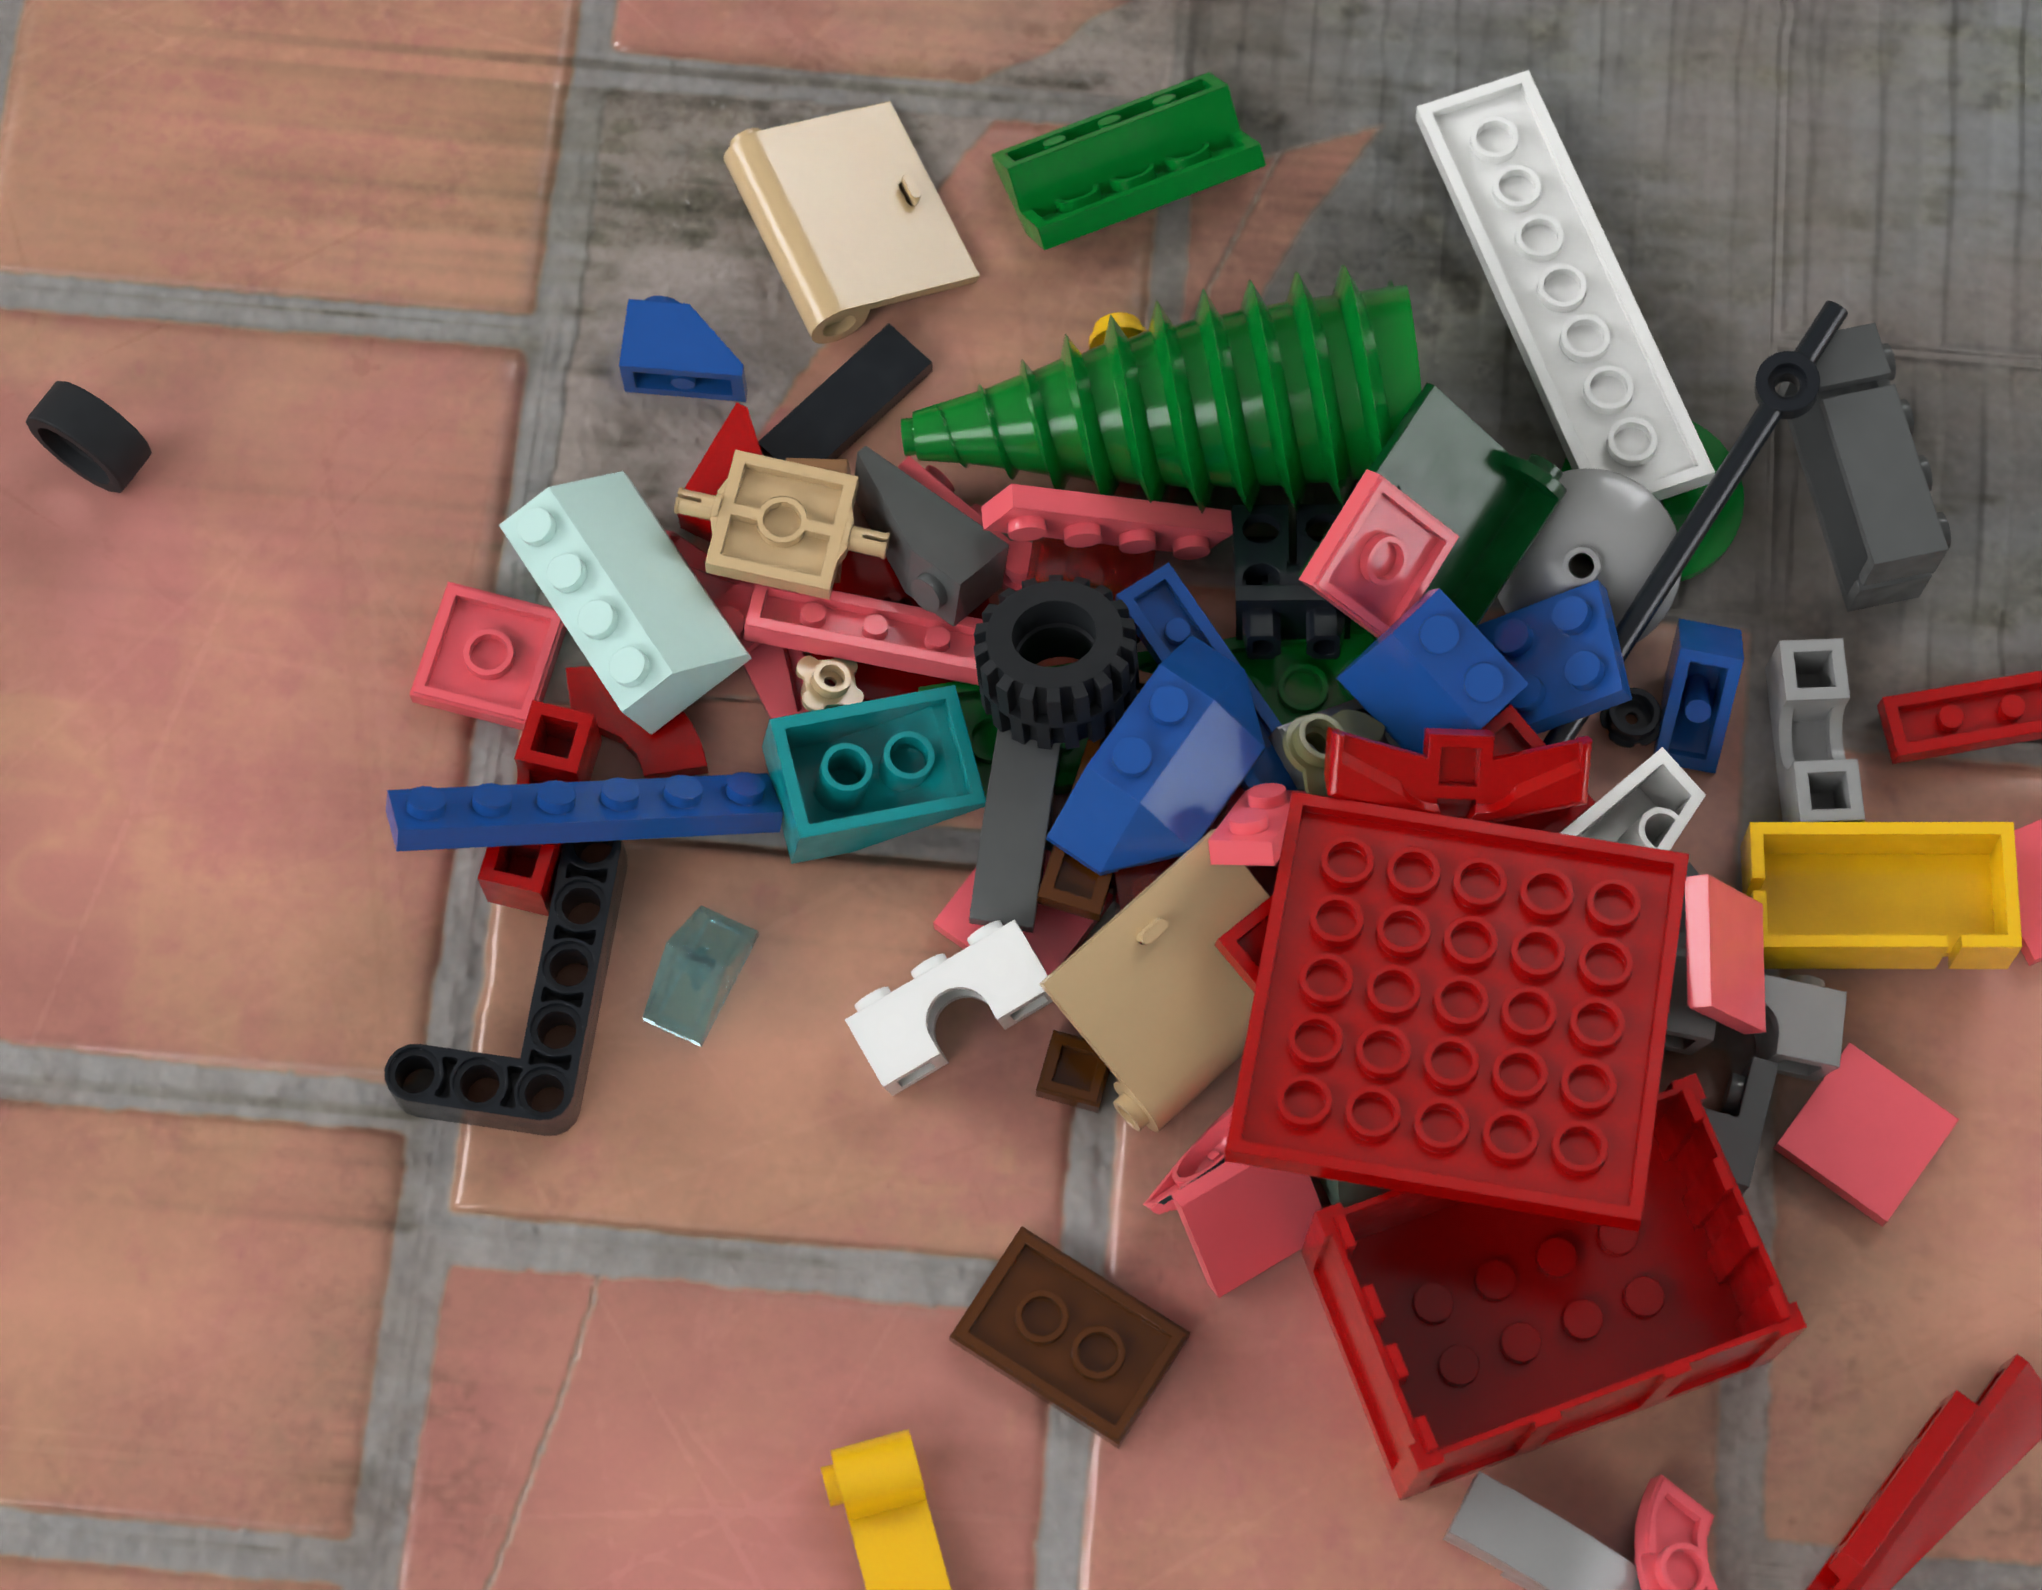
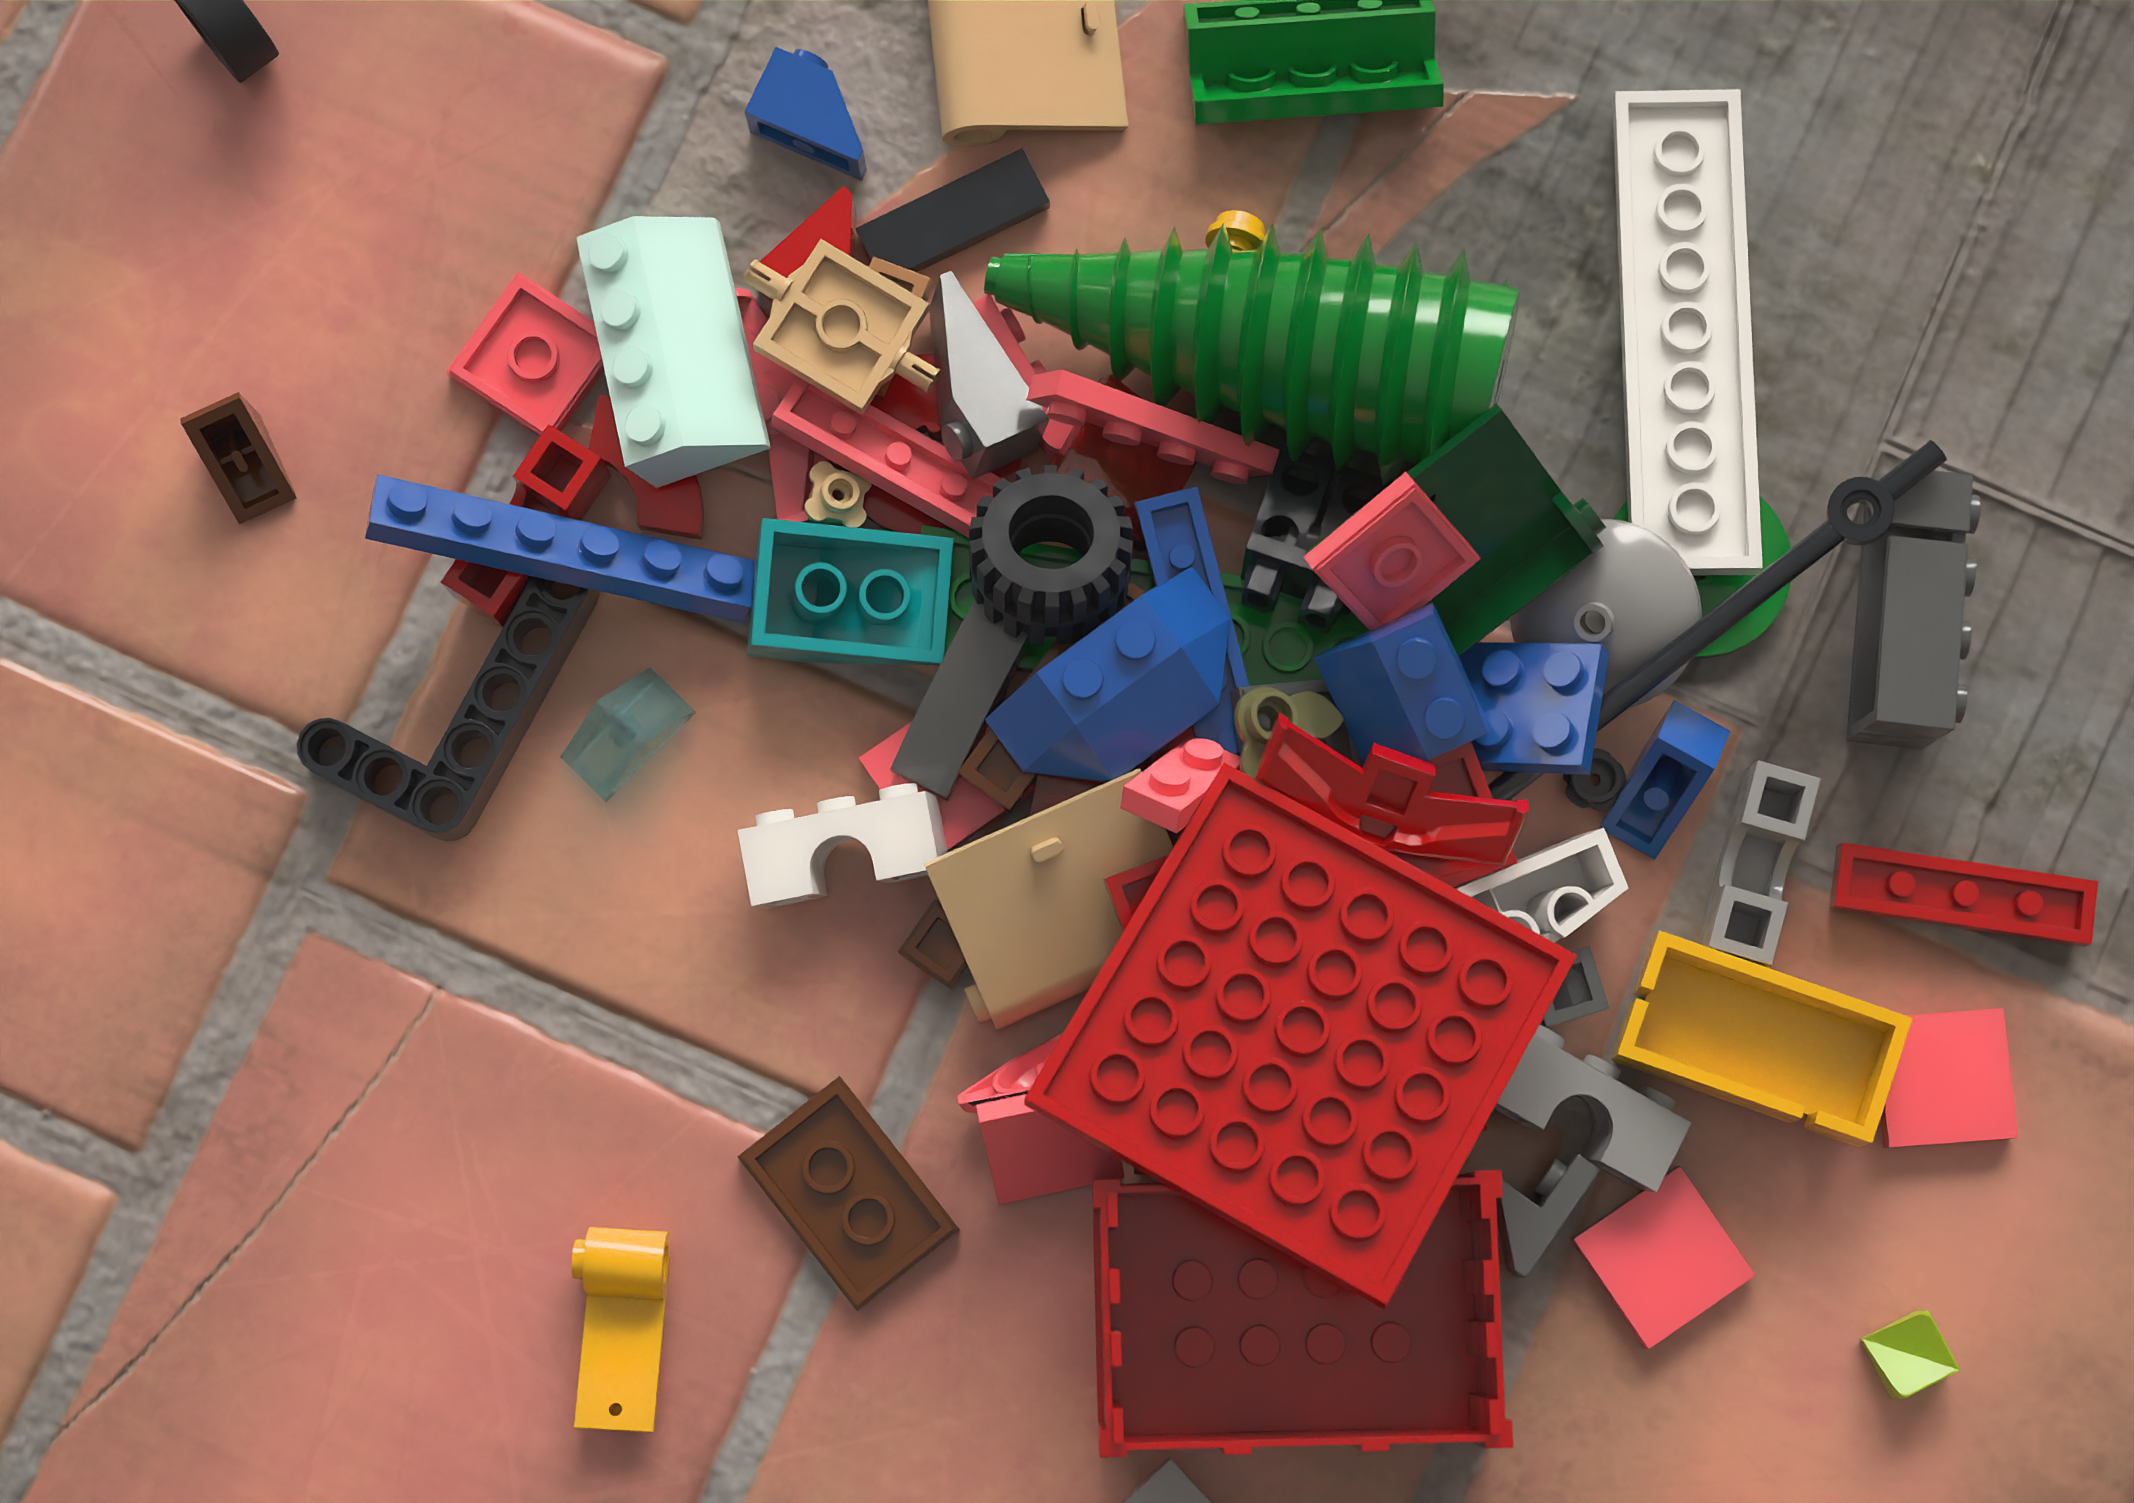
camera: 20 degrees right, 10 degrees up
coral tile [1685,874,1766,1035] -> none
none -> reddish brown slope [180,392,297,524]

